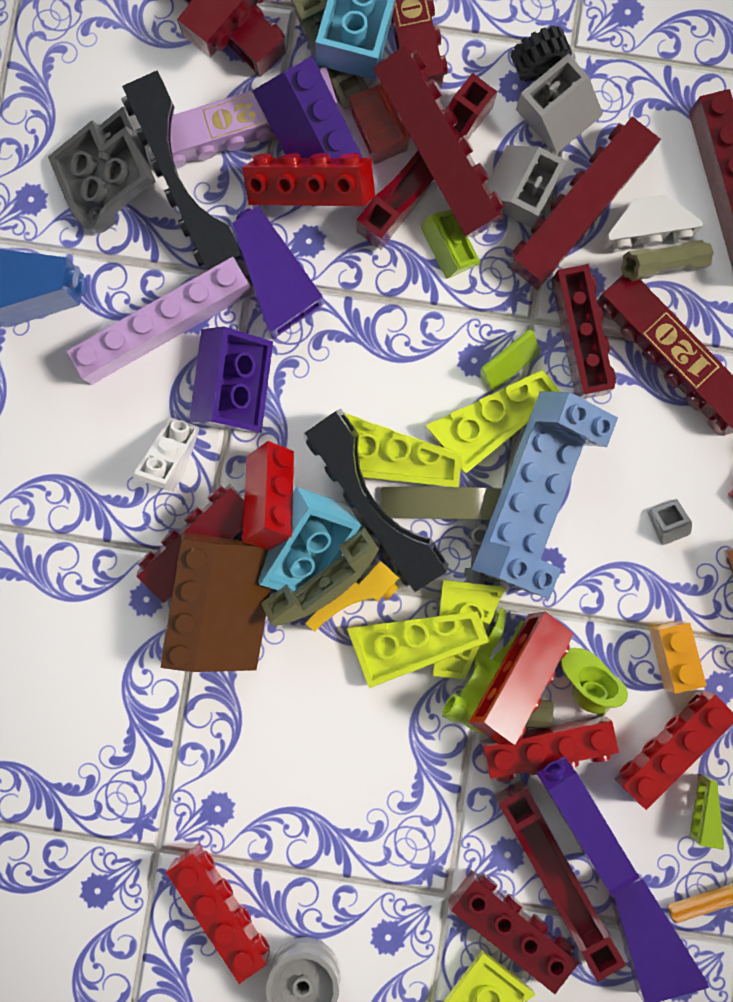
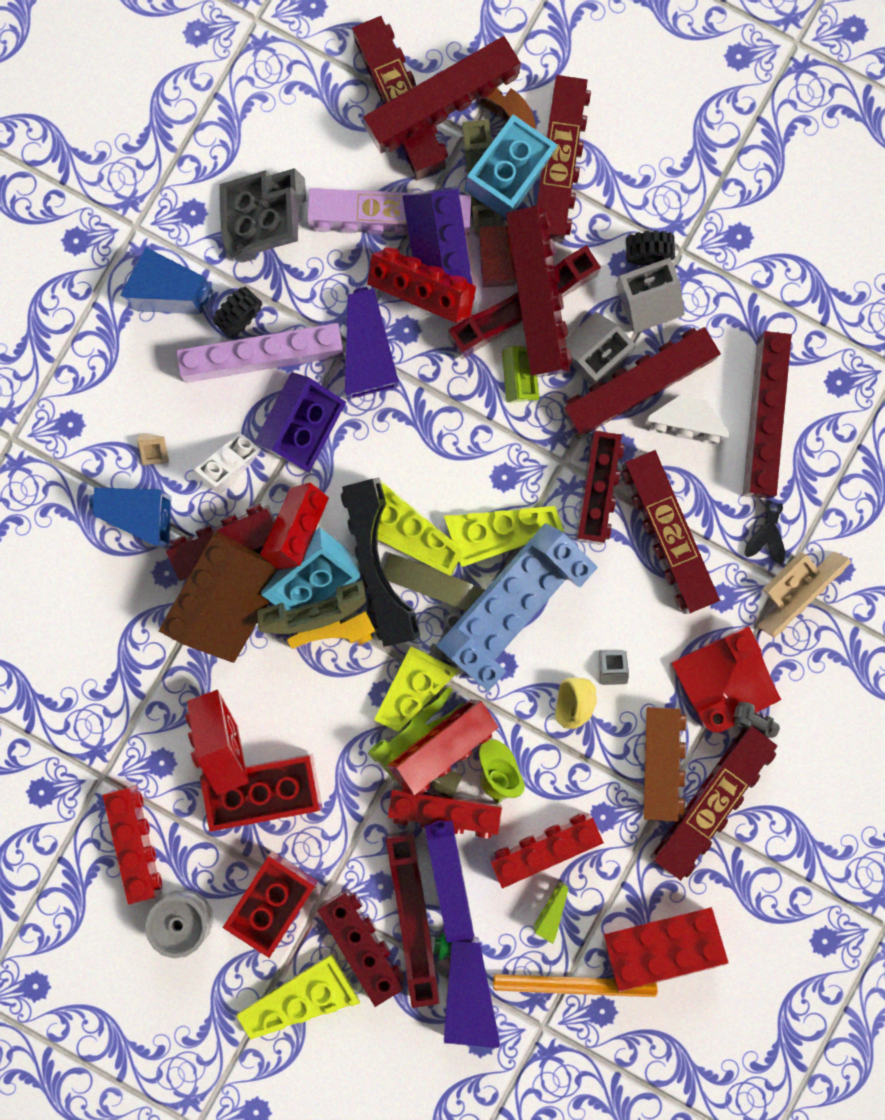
camera: 15 degrees right, 0 degrees up
black arch [121,70,242,270] -> none
neon yellow wing [347,612,489,688] -> none
lime slope [479,330,540,391] -> none
olive axle [621,240,714,281] -> none
light orange brick [649,620,707,694] -> none
none -> blue slope [89,487,172,549]
none -> tan slope [137,434,169,465]
none -> red brick [185,689,249,795]
none -> red brick [200,753,323,832]
none -> black tyre [213,286,263,338]
none -> red brick [222,851,318,958]
none -> green plate [434,932,452,961]
none -> light yellow hair [555,677,597,729]

